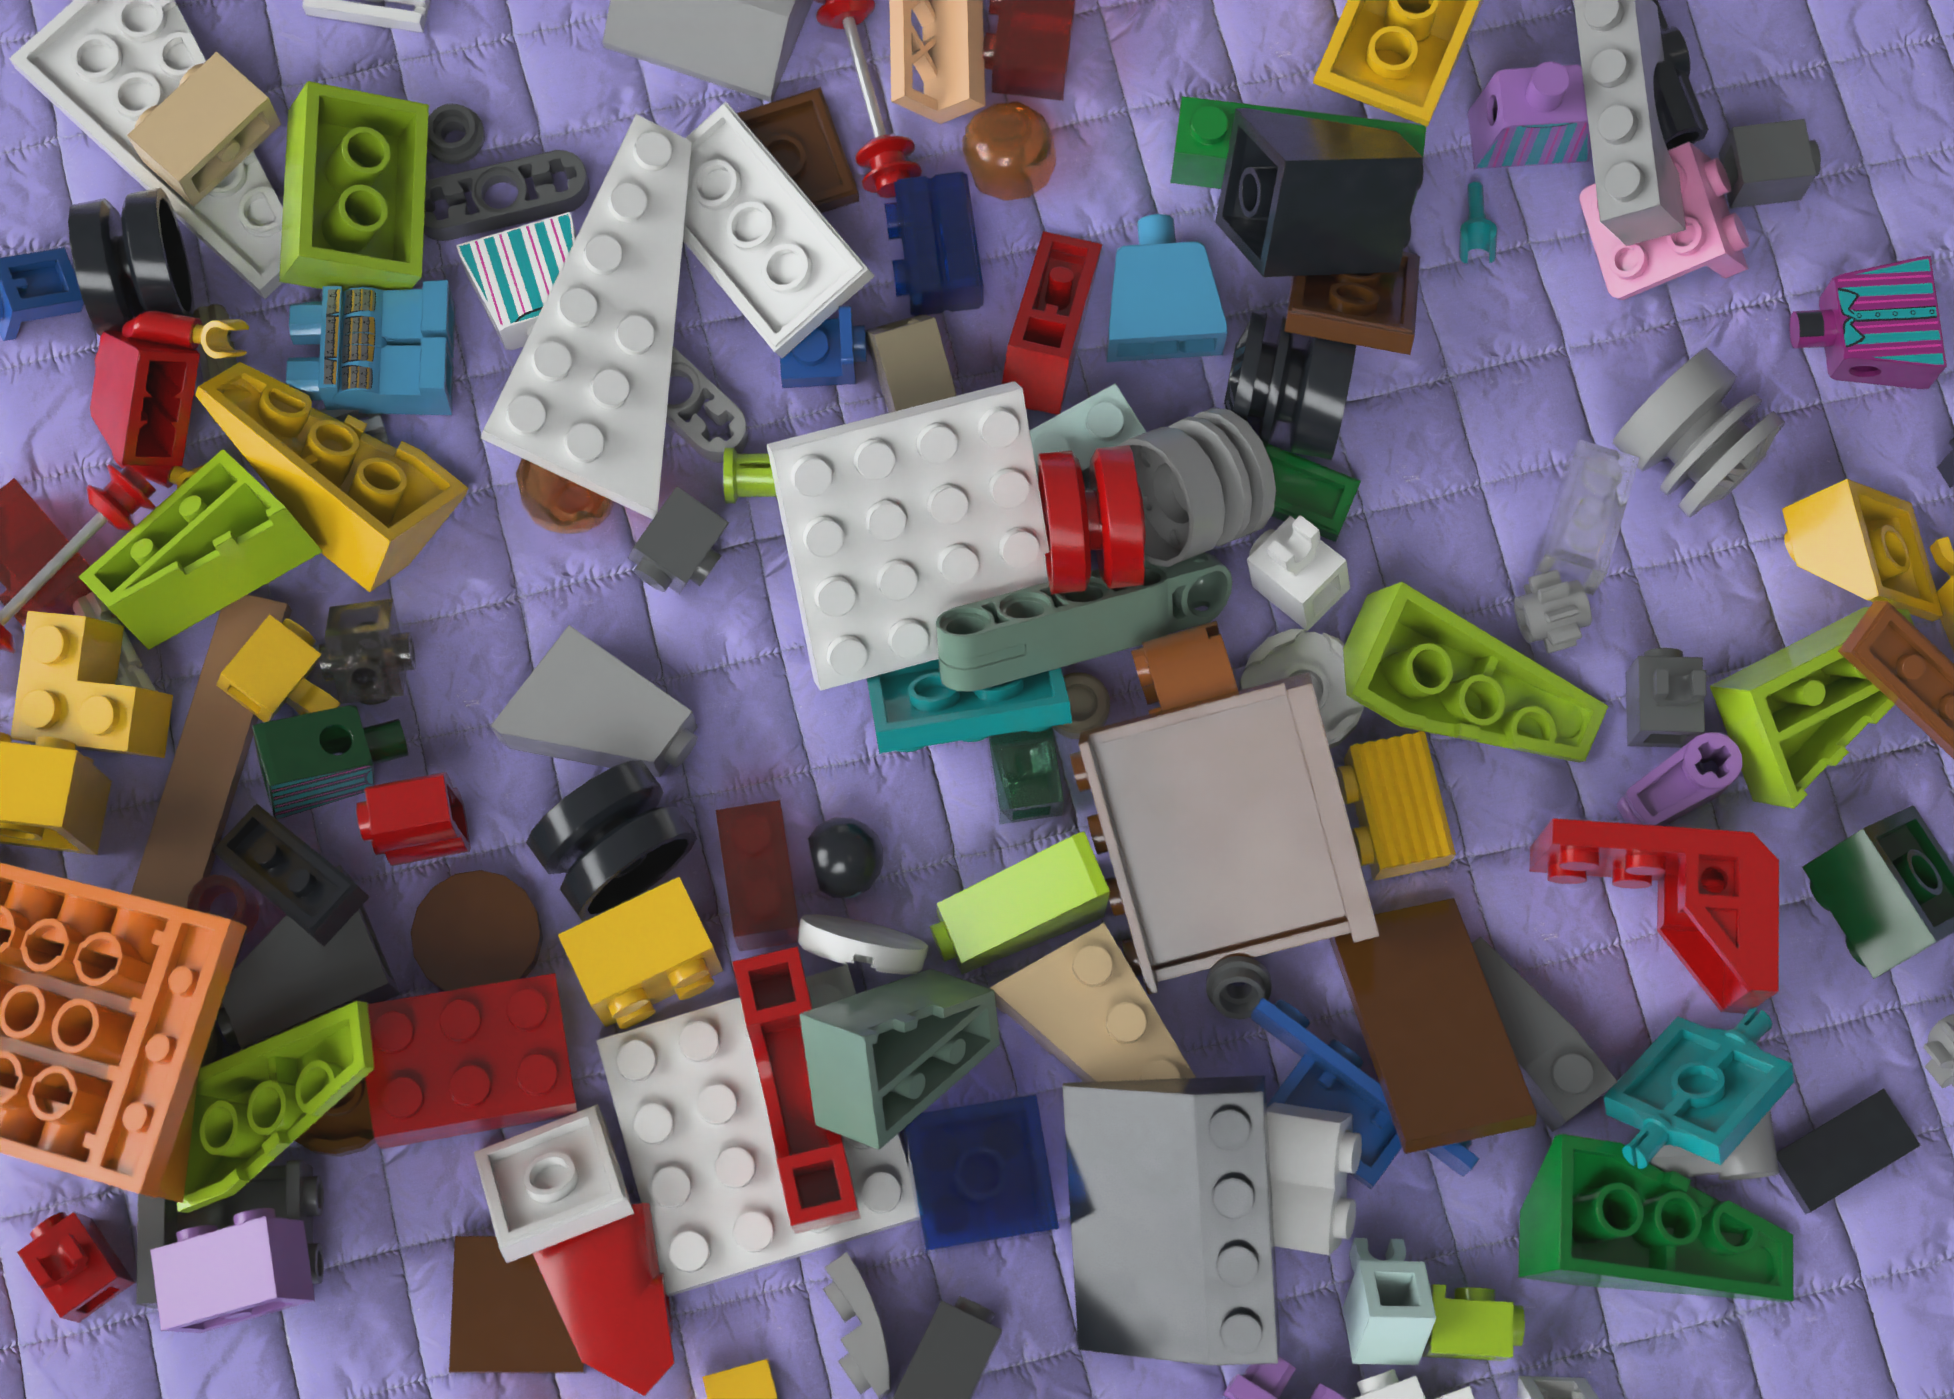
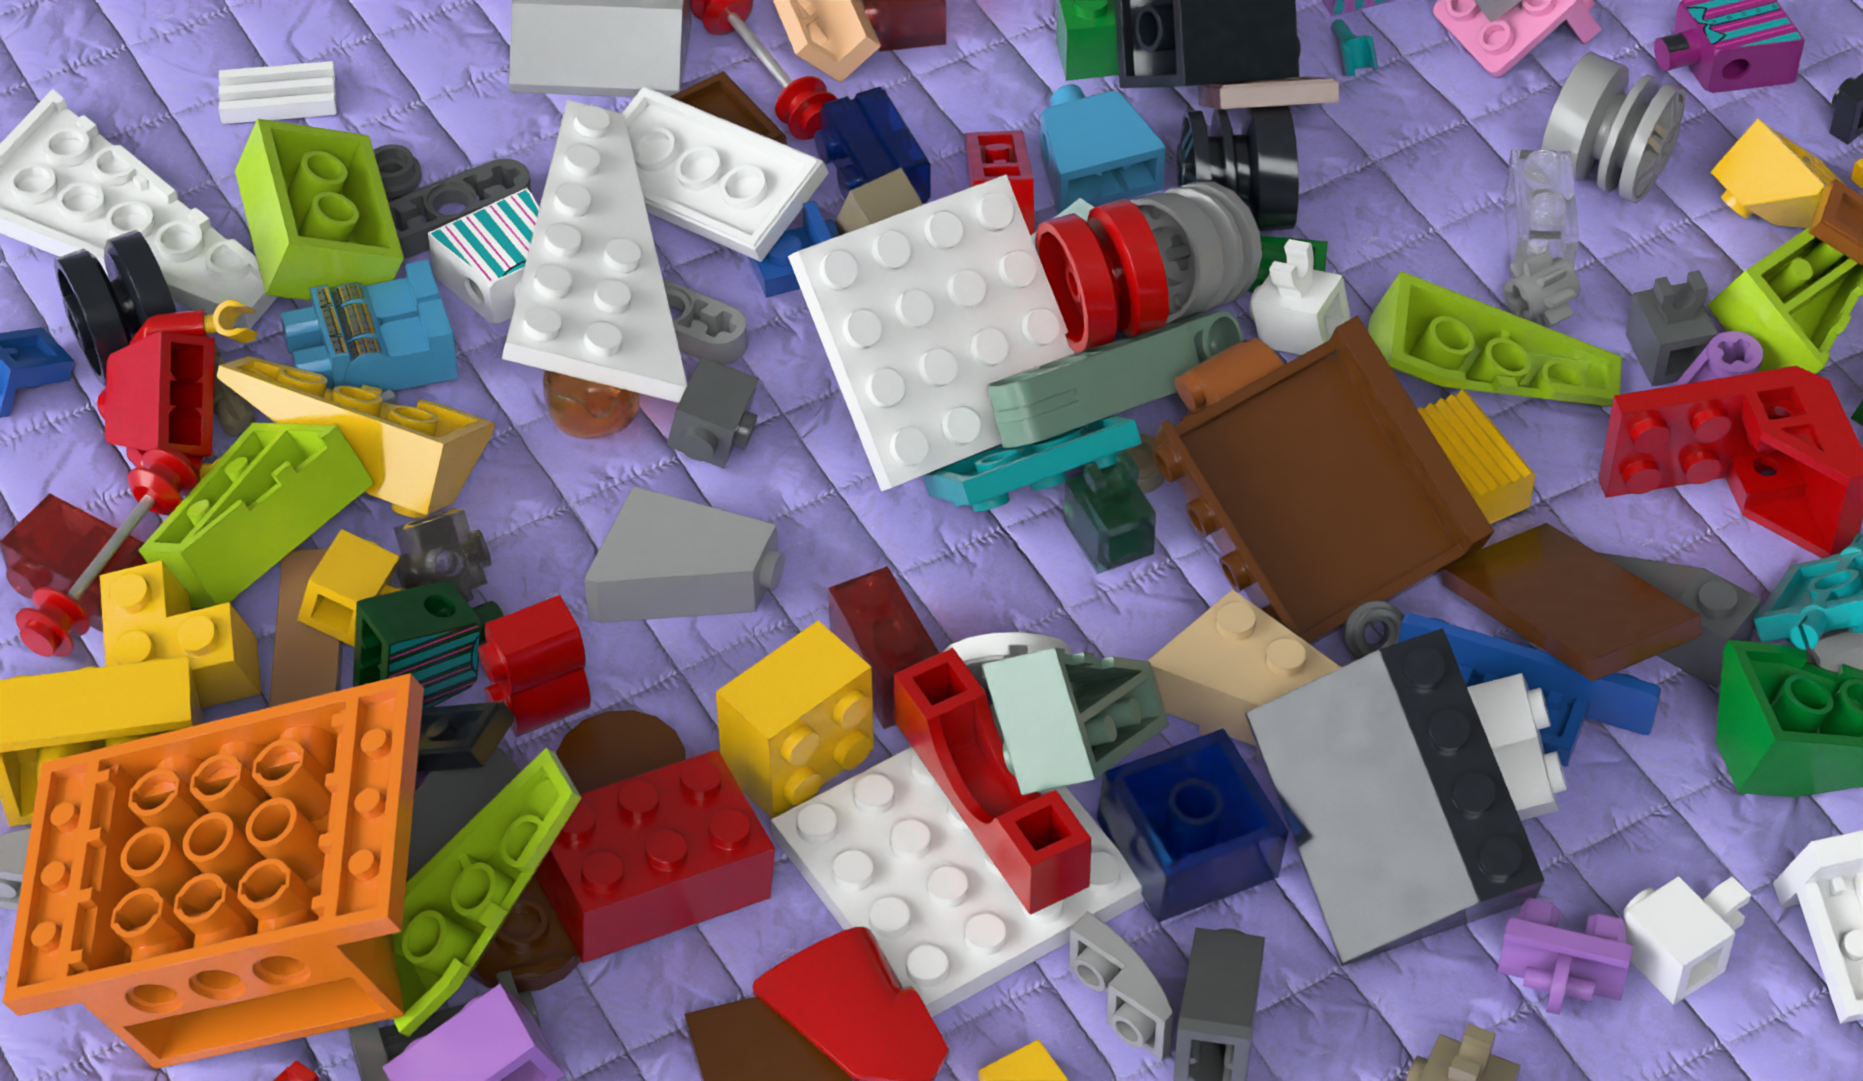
camera: 15 degrees left, 25 degrees down
tan brick [127,51,281,207] -> none
white tile [474,1104,634,1263] -> none
black wheel [526,761,697,921] -> none
lime bush [723,447,778,504] -> none
black piece [808,817,883,898] -> none
lime slope [930,831,1110,975] -> none
clear orange hair [962,101,1056,201] -> none
light aqua brick [1343,1238,1436,1365] -> none
lime brick [1422,1284,1525,1361] -> none

